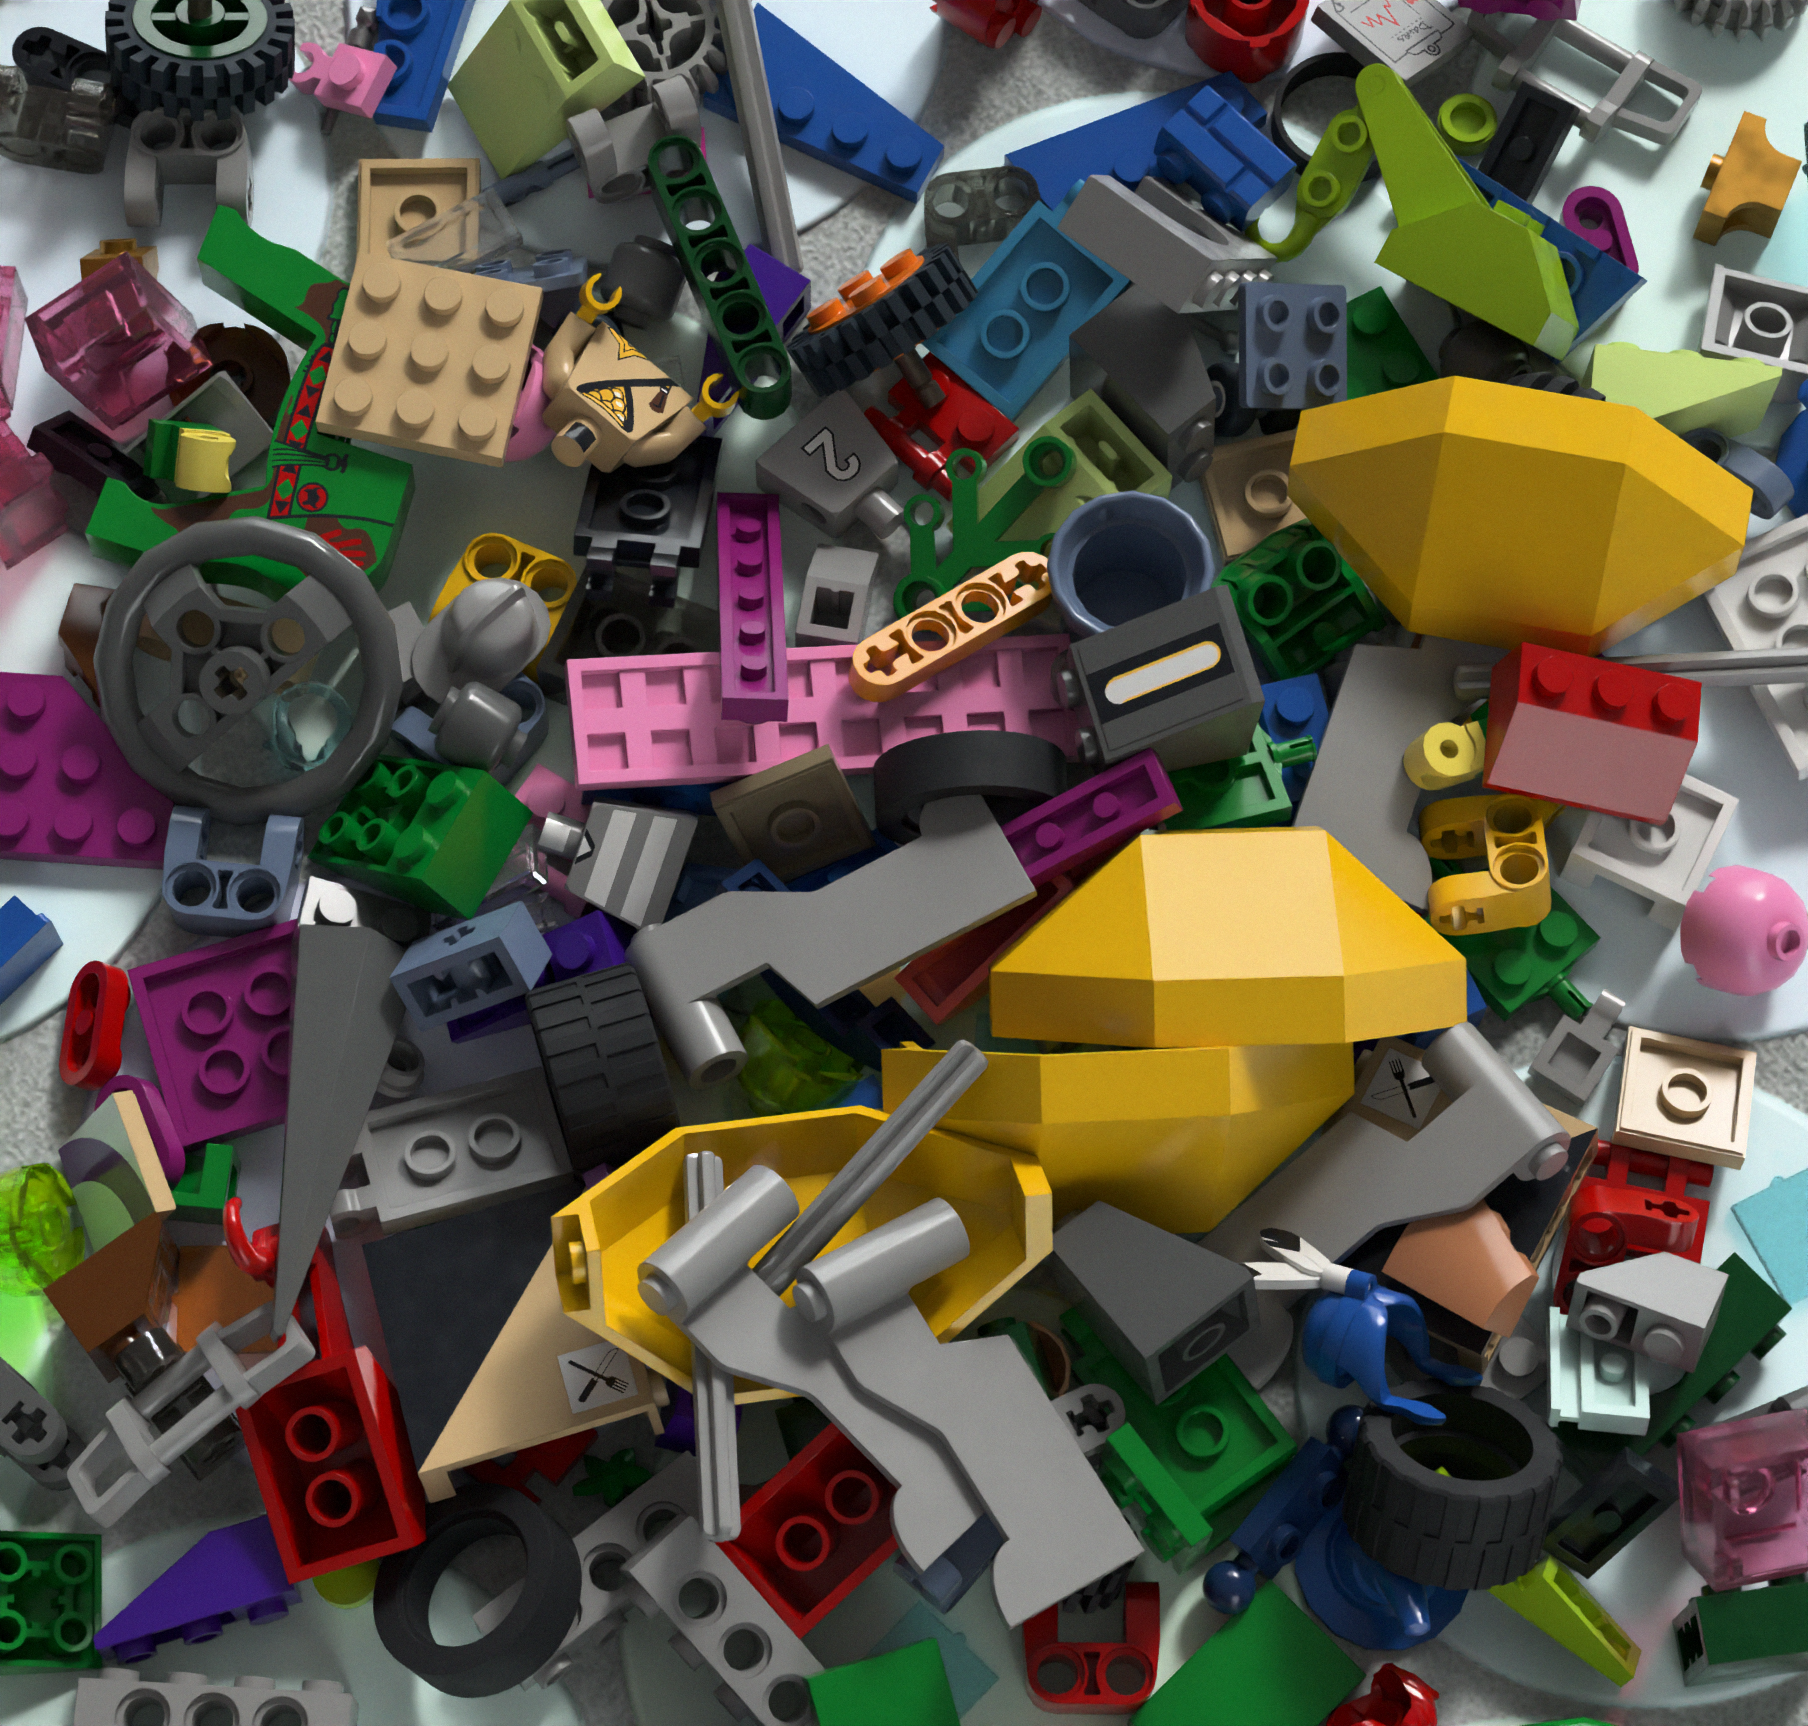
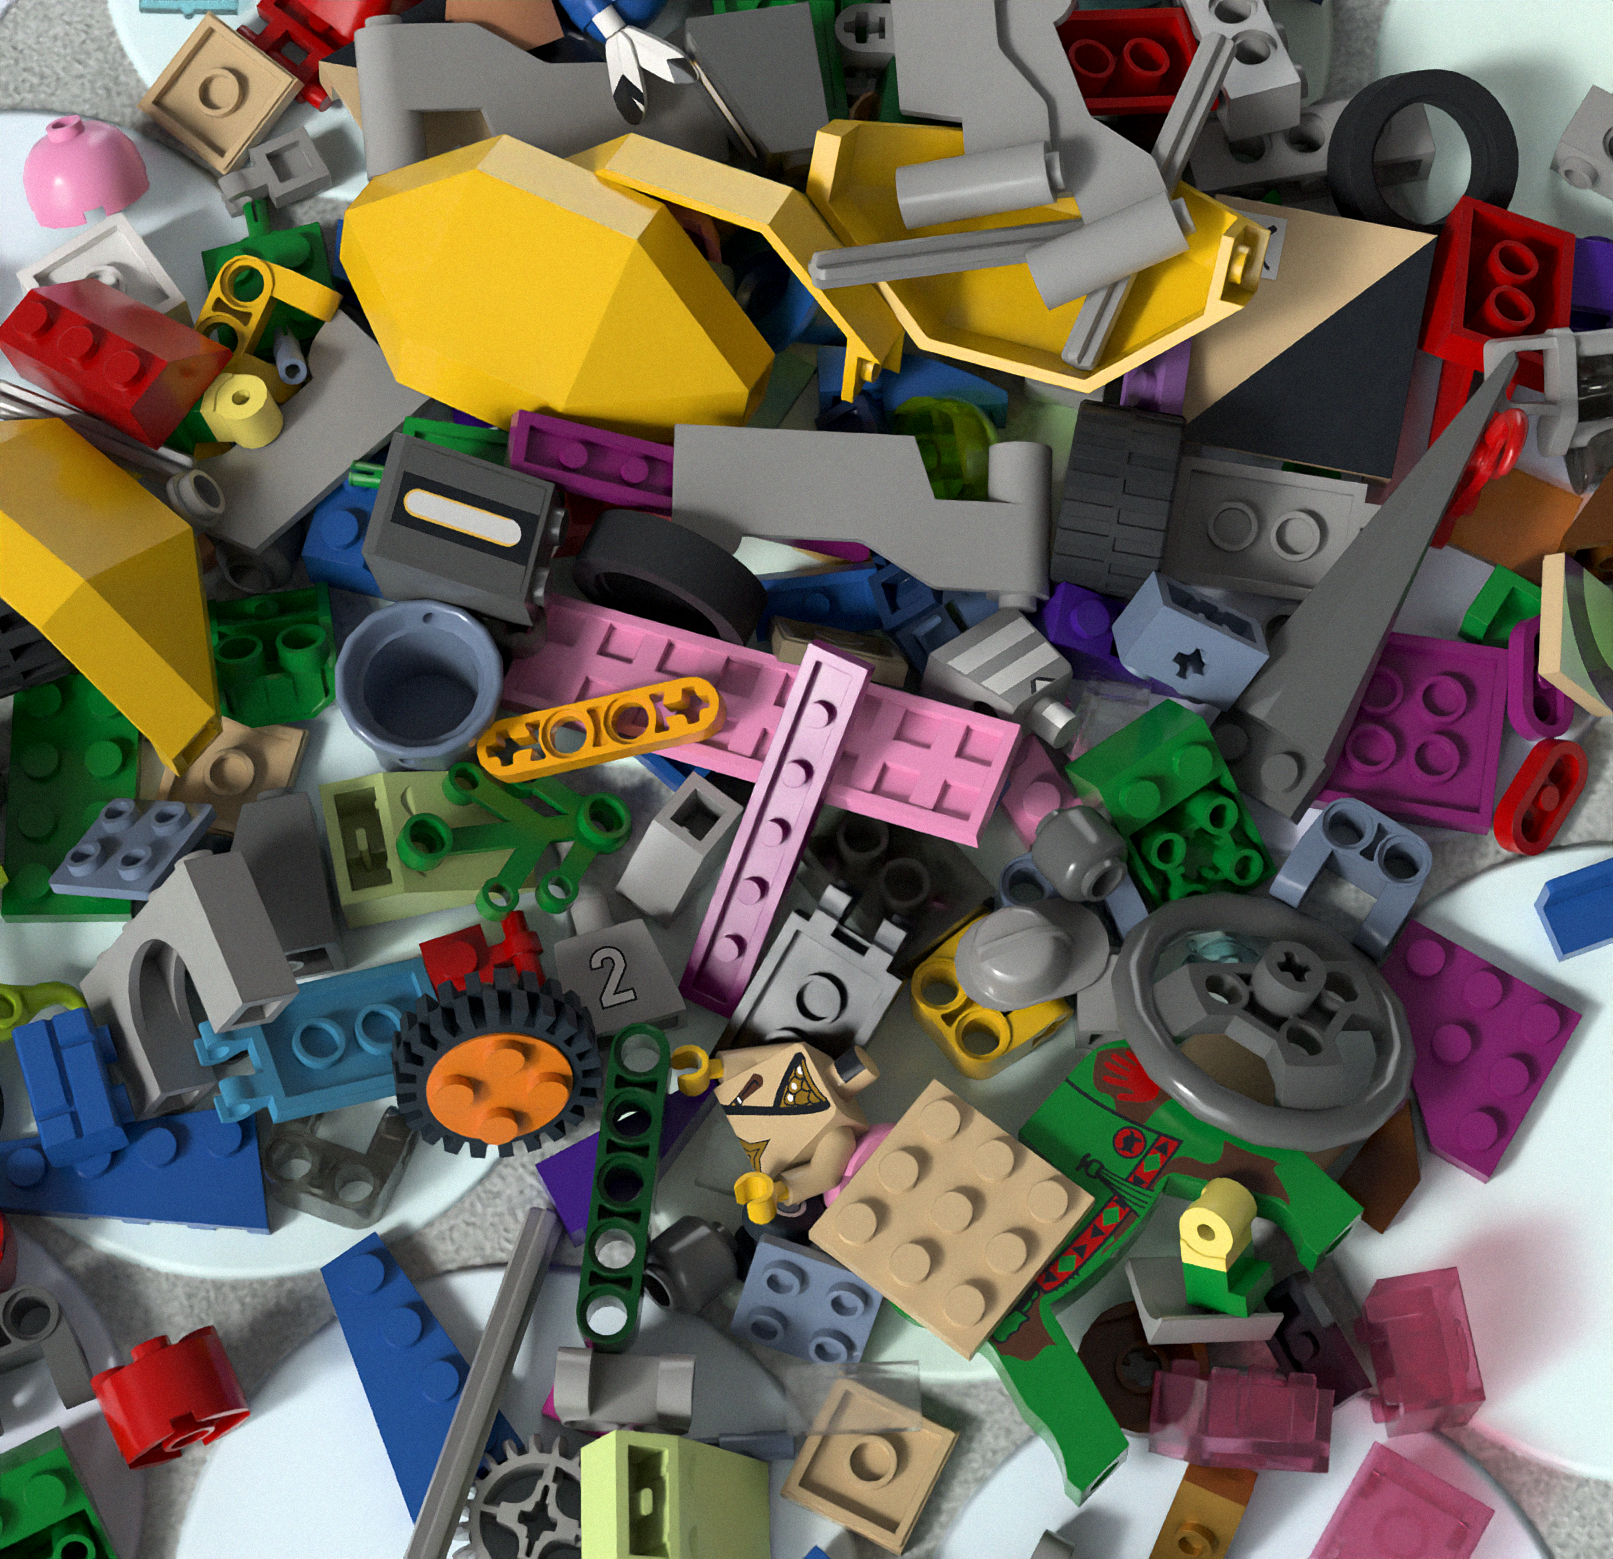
camera: 150 degrees left, 0 degrees up
none -> light grey plate [166,470,225,532]
none -> sand blue pin [273,326,307,385]

